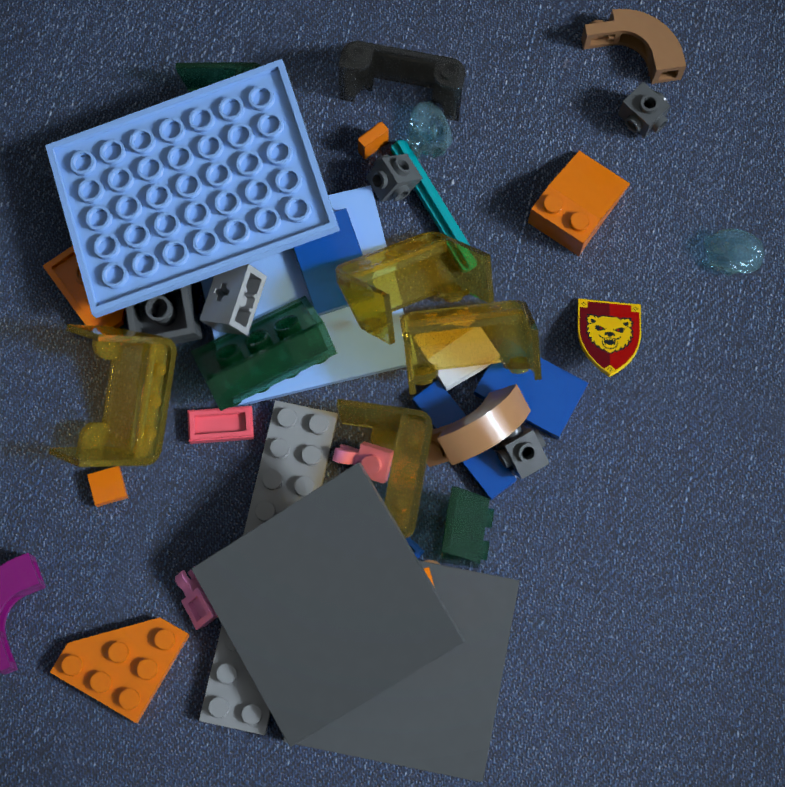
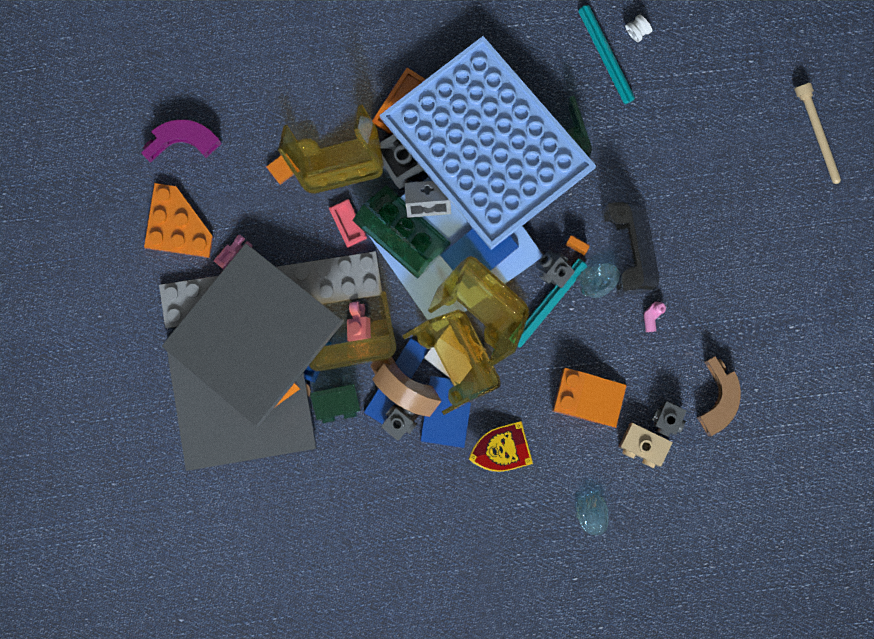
camera: 65 degrees right, 10 degrees up
none -> teal axle [579,5,635,104]
none -> tan brick [619,423,673,468]
none -> bright pink arm [644,302,666,332]

